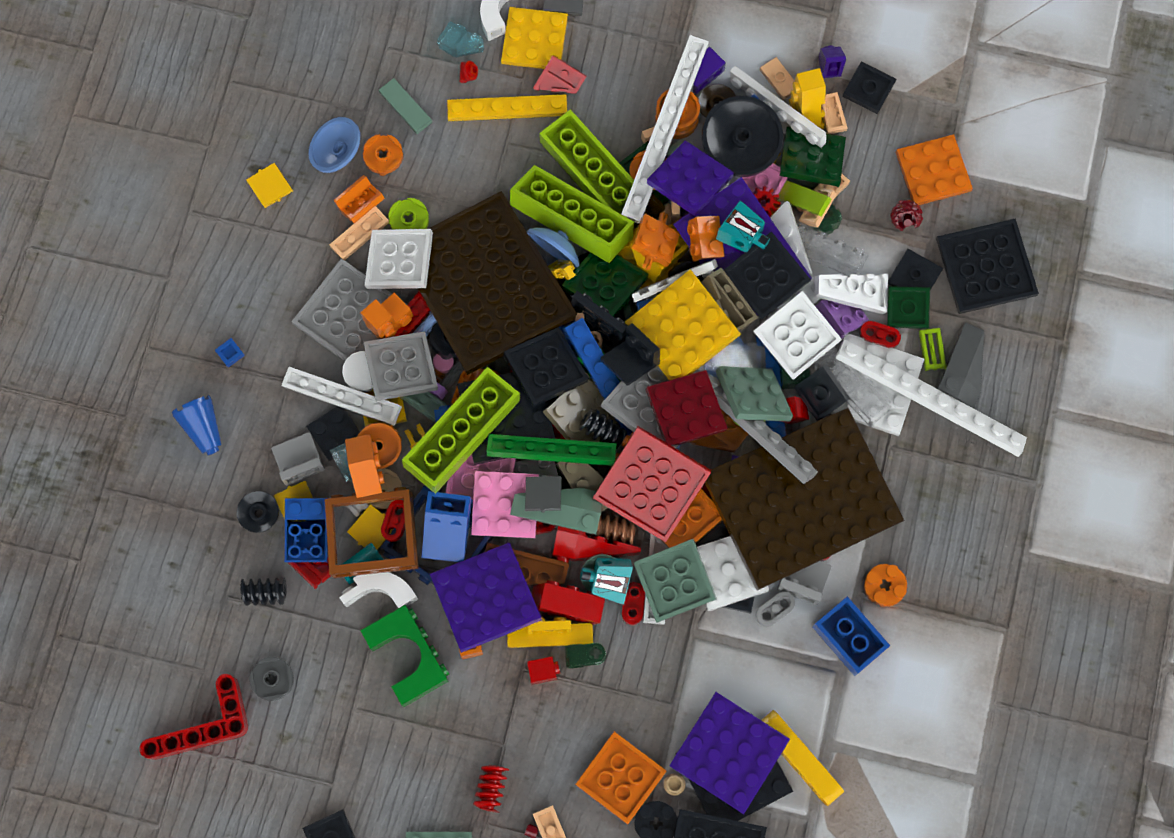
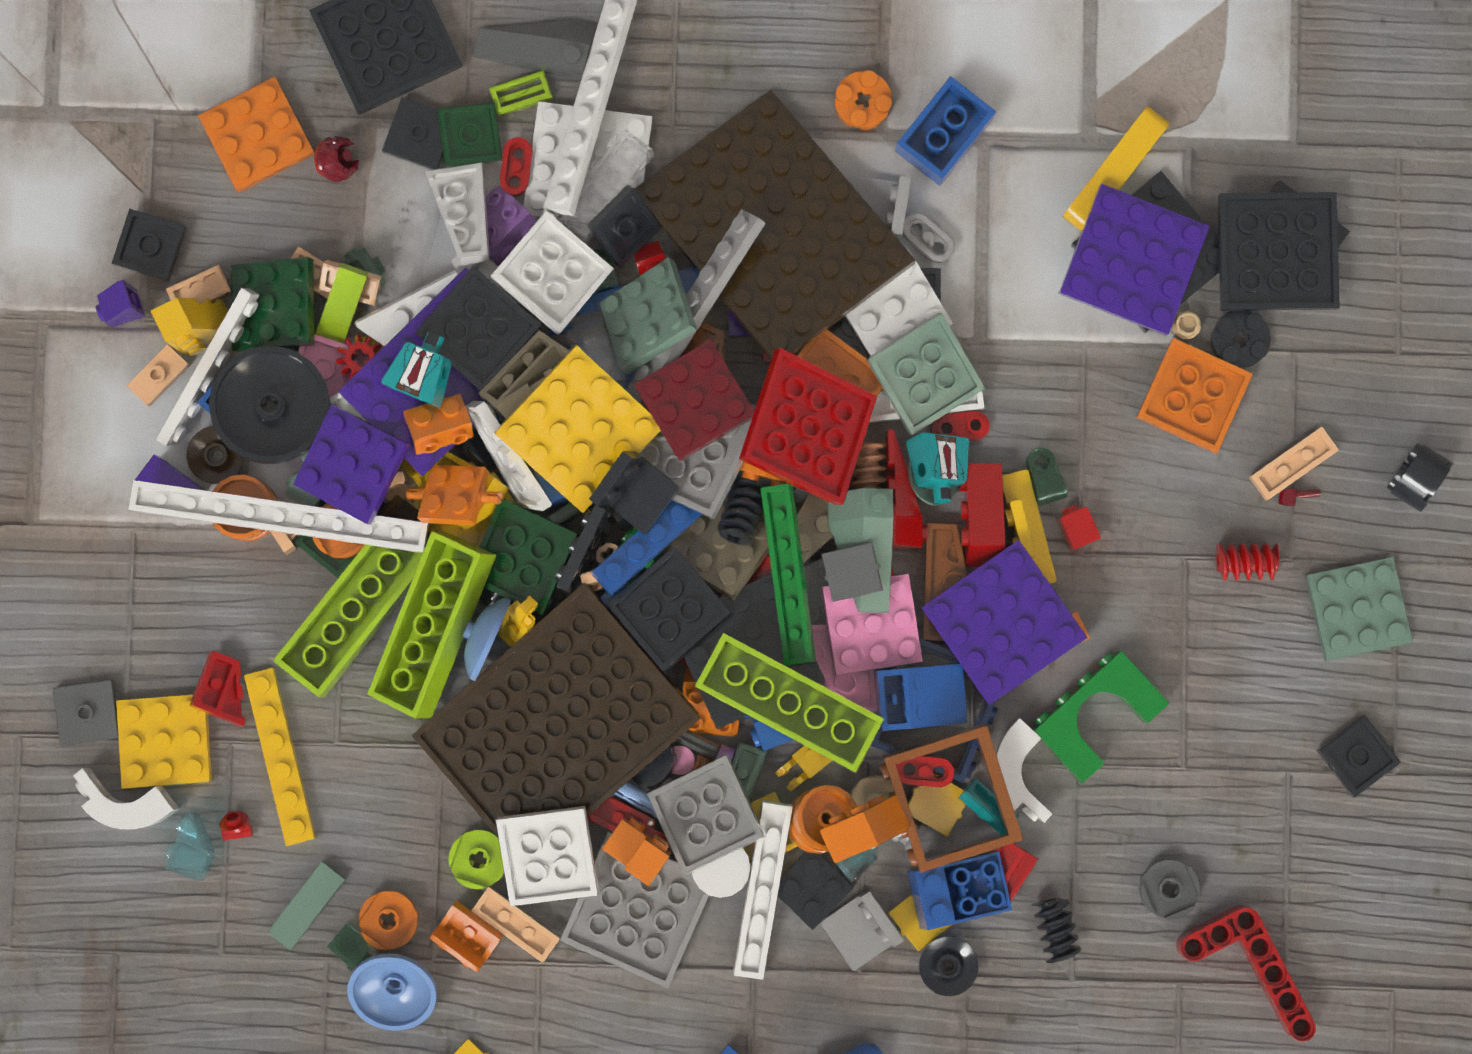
camera: 100 degrees left, 10 degrees up
none -> clear green bracket [327,923,373,971]

